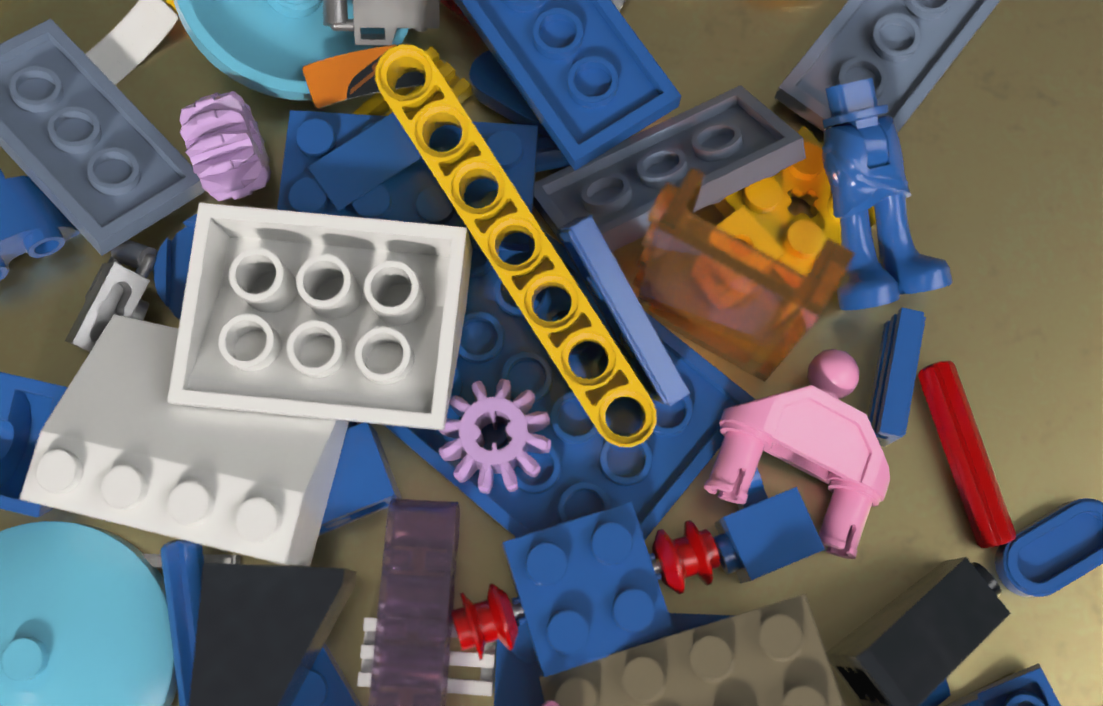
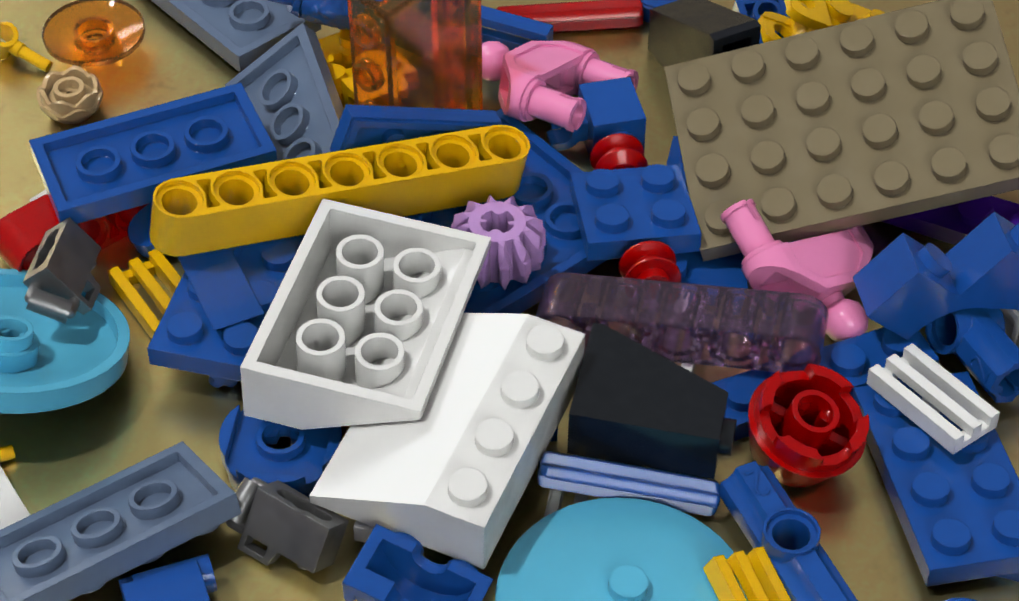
camera: 80 degrees left, 30 degrees down
lavender gear [180,91,271,201] -> none
orange sticker [303,44,425,109] -> none

